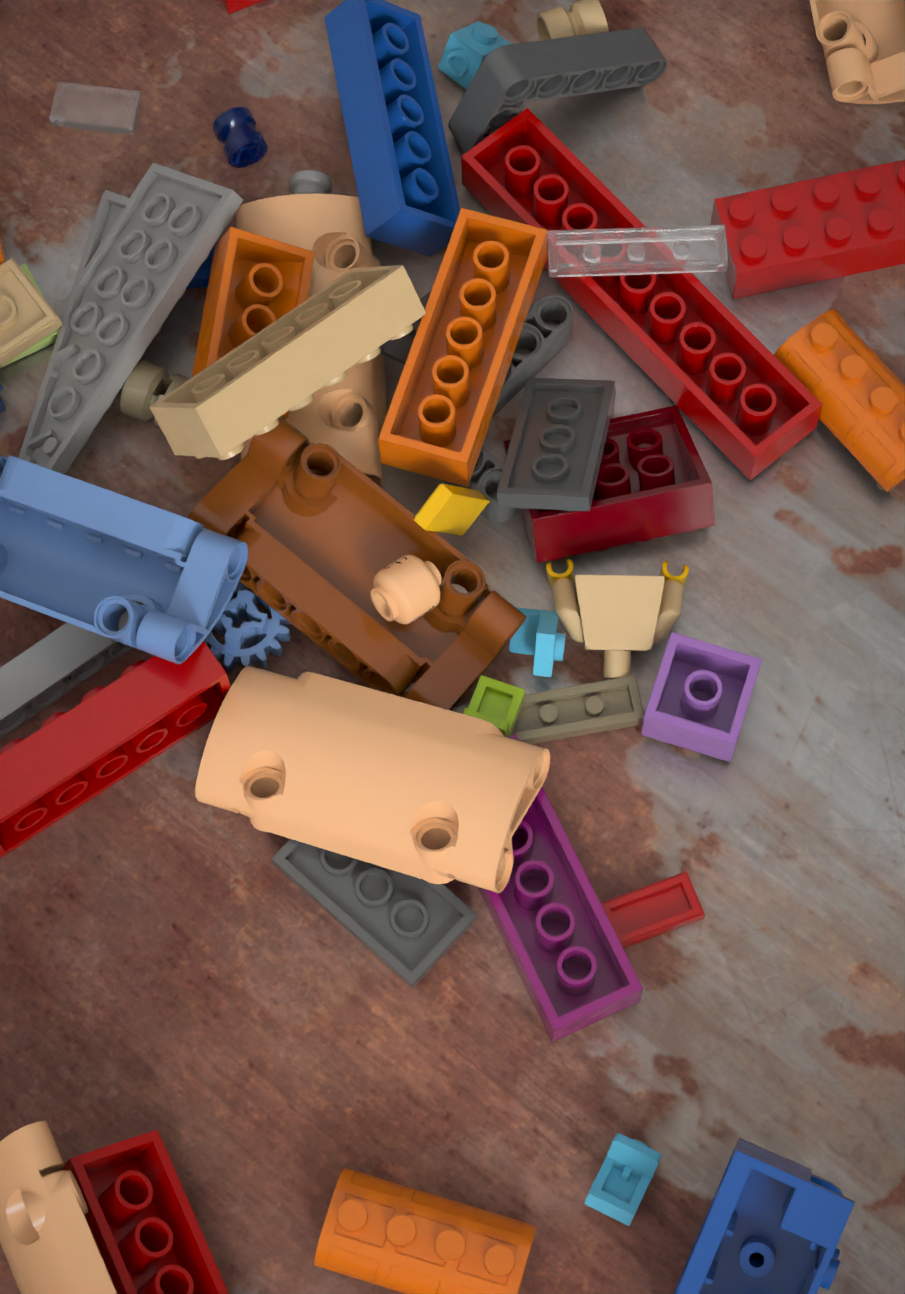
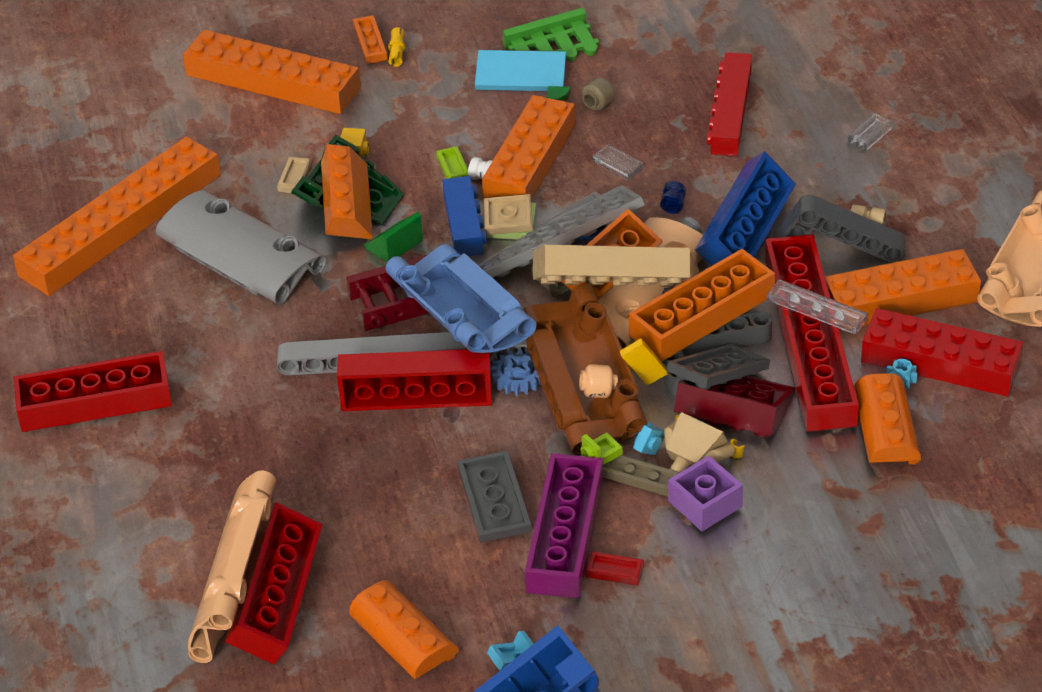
camera: 35 degrees right, 25 degrees down
light nougat panel [195,666,550,893] -> none
none -> orange brick [825,249,981,330]
none -> medium azure gear [886,359,918,390]

